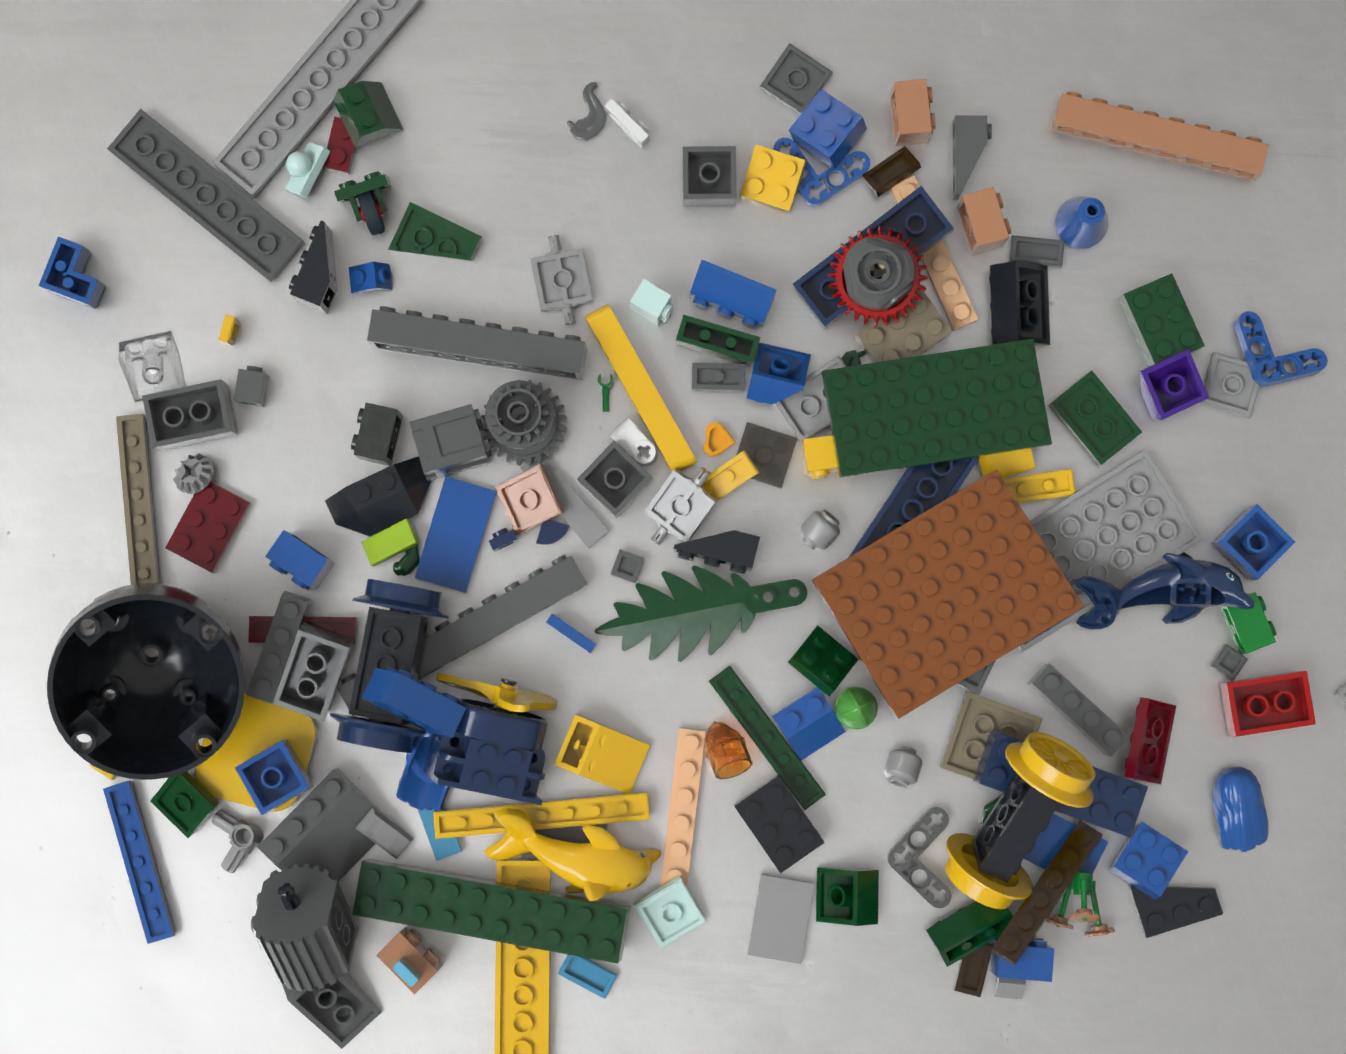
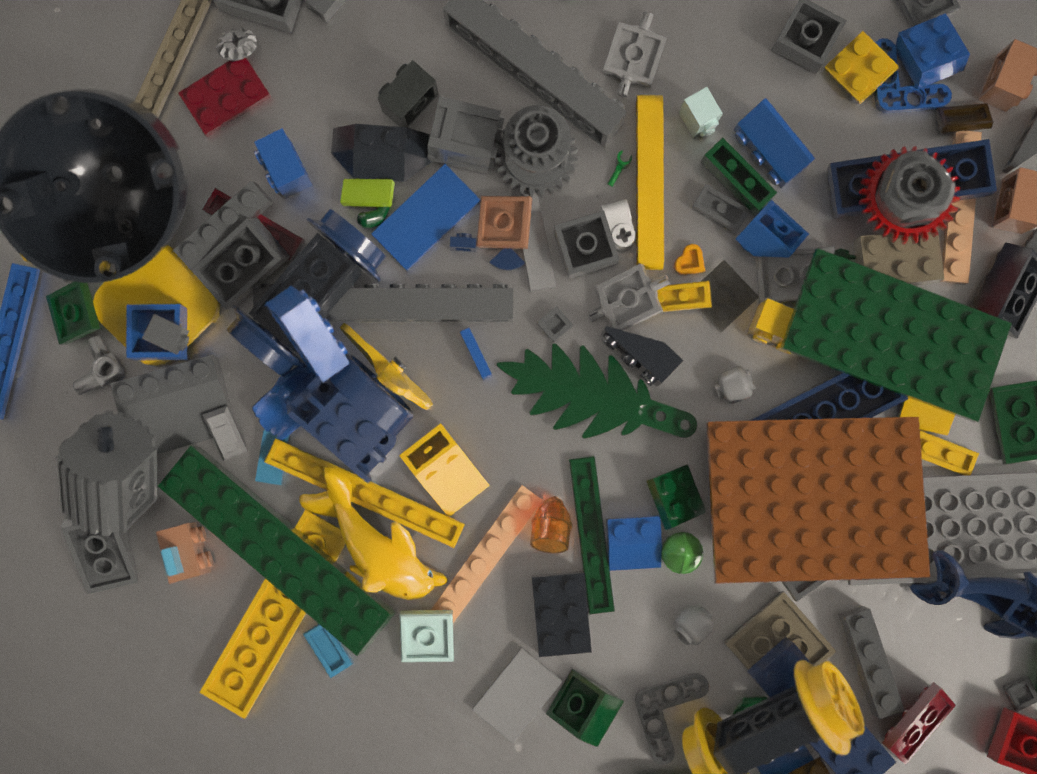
camera: 25 degrees right, 0 degrees up
none -> dark grey brick [142,314,189,355]

